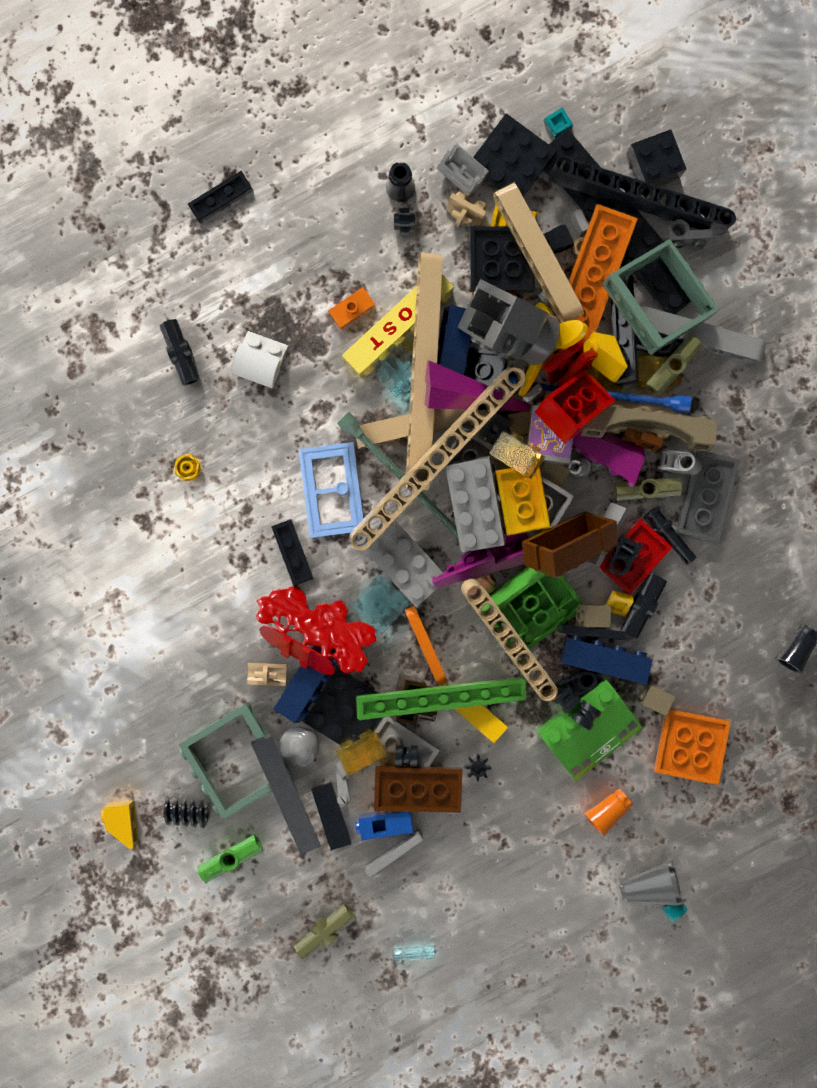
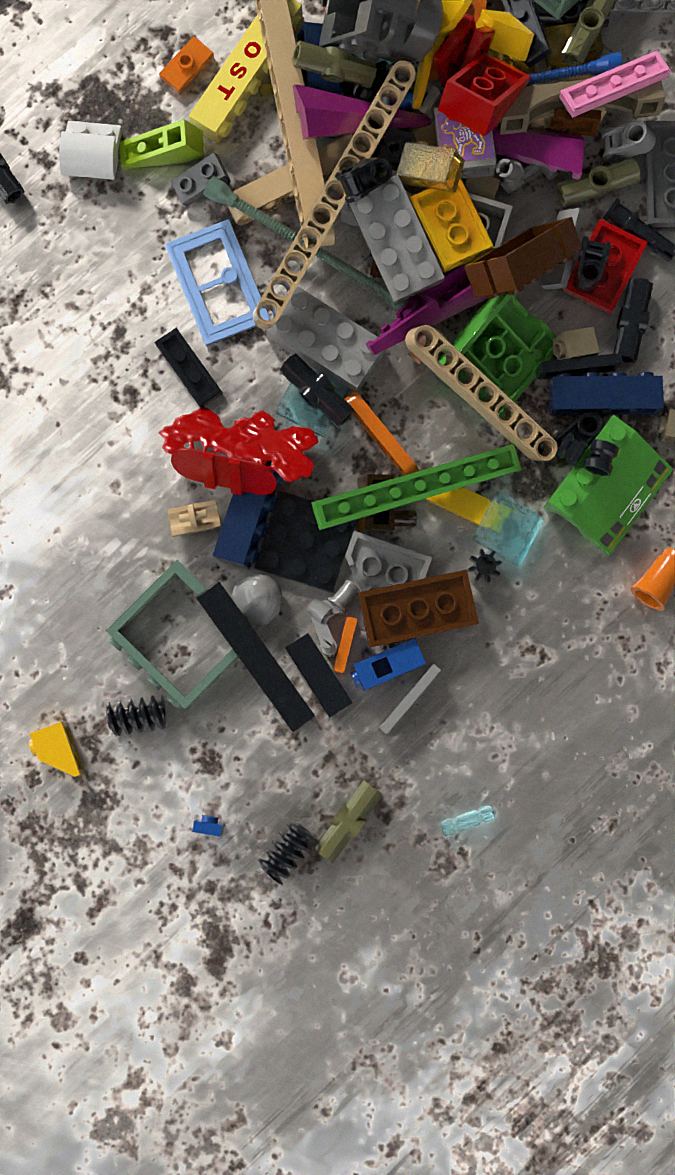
camera: 10 degrees left, 5 degrees down
yellow plate [174,454,201,481] -> none
bright green piece [197,834,263,883] -> none
clear yellow brick [336,730,389,775] -> none
clear light blue hips [376,358,412,397] -> none
black wheel [395,744,417,767] -> none
yellow plate [605,590,633,617] -> none
none -> lime slope [119,119,204,169]
none -> dark grey plate [171,152,231,206]
none -> blue plate [192,815,224,836]
none -> black piece [258,822,319,885]
none -> black piece [279,353,354,428]
none -> olive piece [292,41,377,88]
none -> orange tile [333,617,357,674]
none -> black piece [335,157,392,203]
none -> clear light blue plate [472,491,545,566]
none -> bright pink tile [559,51,671,118]

